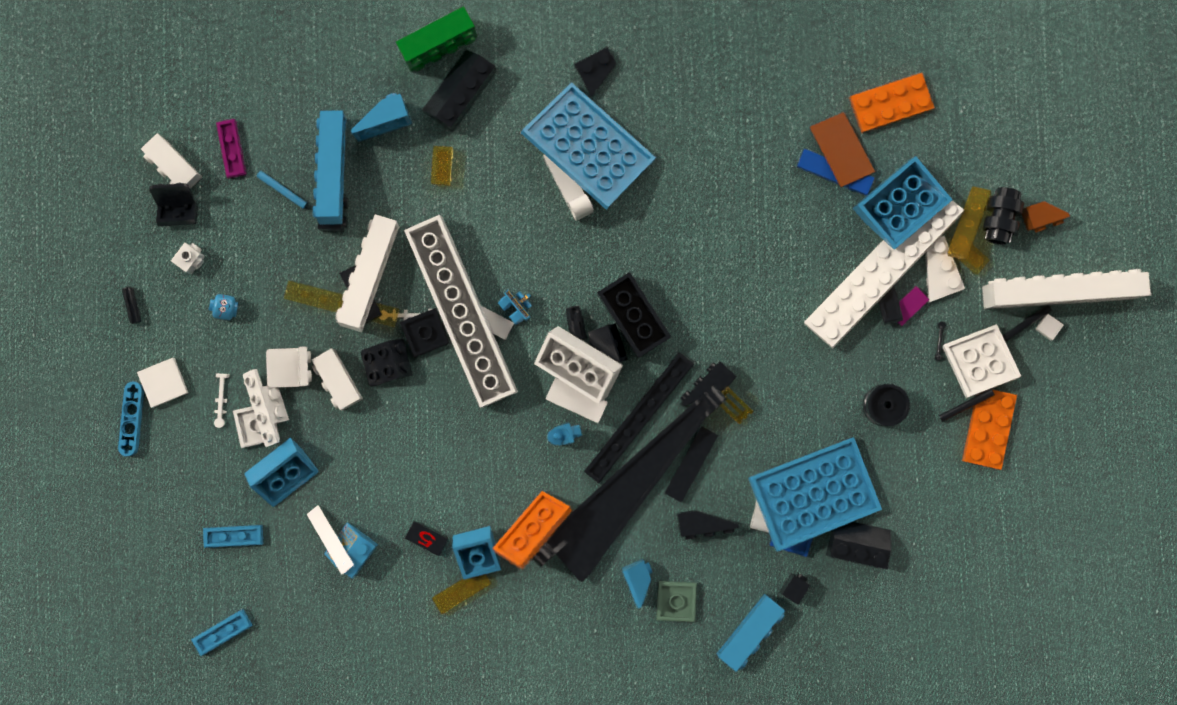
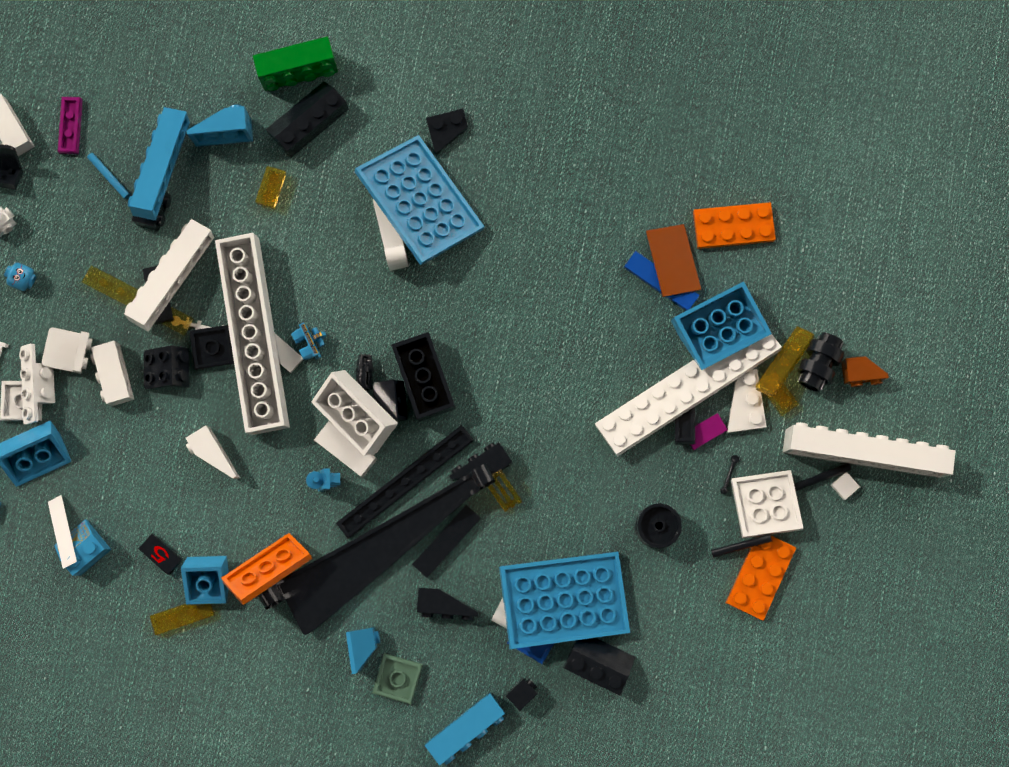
camera: 20 degrees right, 5 degrees down
none -> white slope [186,426,240,480]

